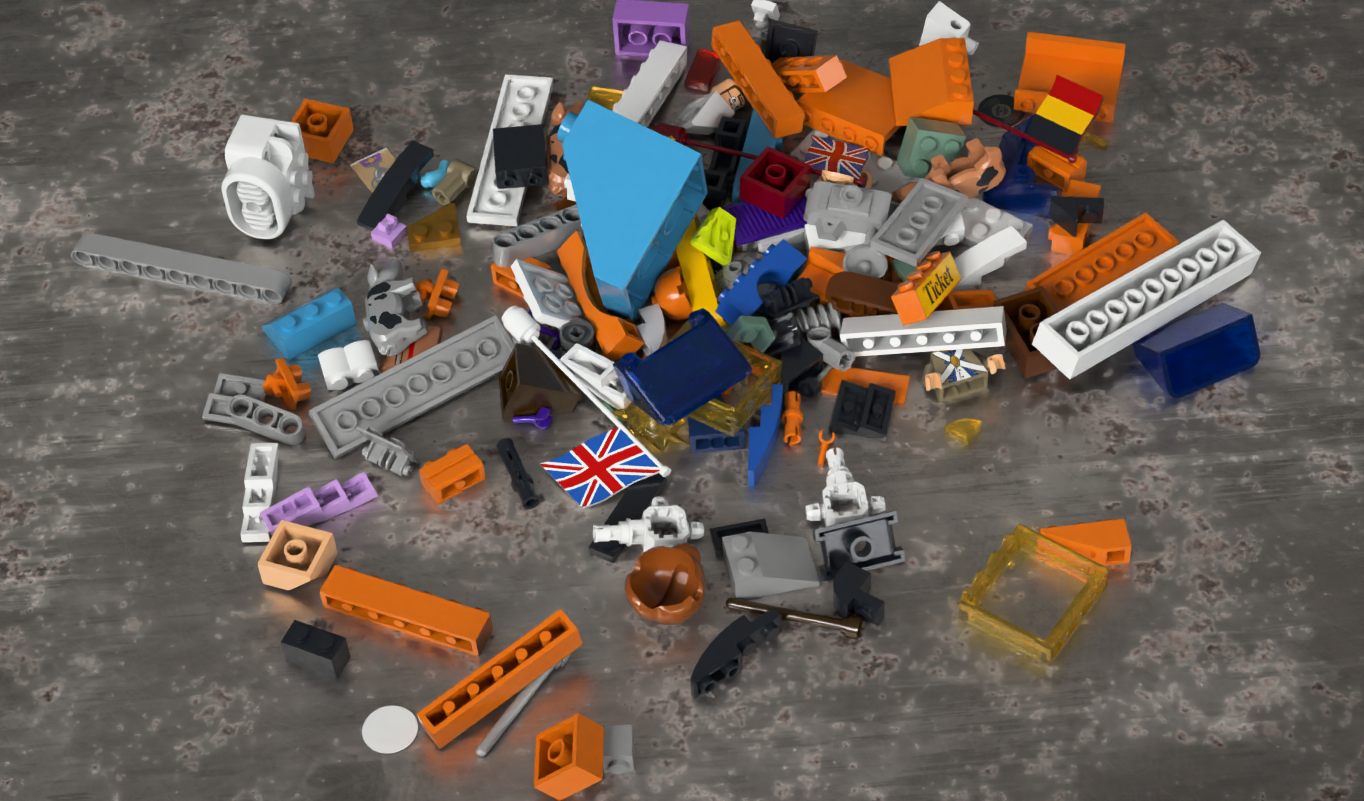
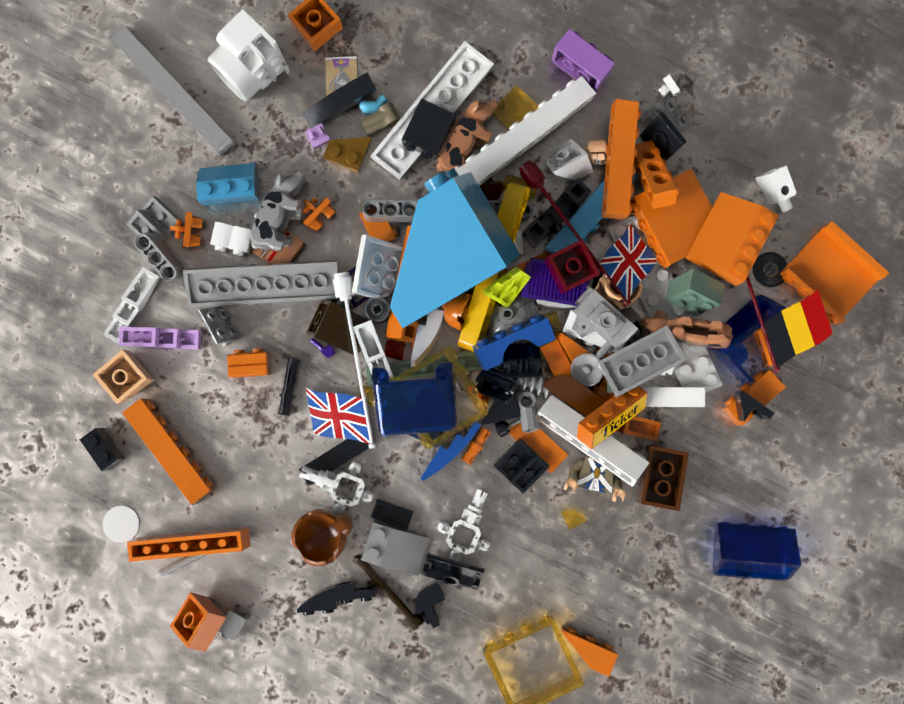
camera: 30 degrees right, 35 degrees up
clear red tile [684,49,721,91] -> none
sand green bracket [727,315,775,354] -> none
orange hand [817,429,835,466] -> none
orange plate [1025,212,1181,312] -> none
white brick [1032,220,1261,379] -> none

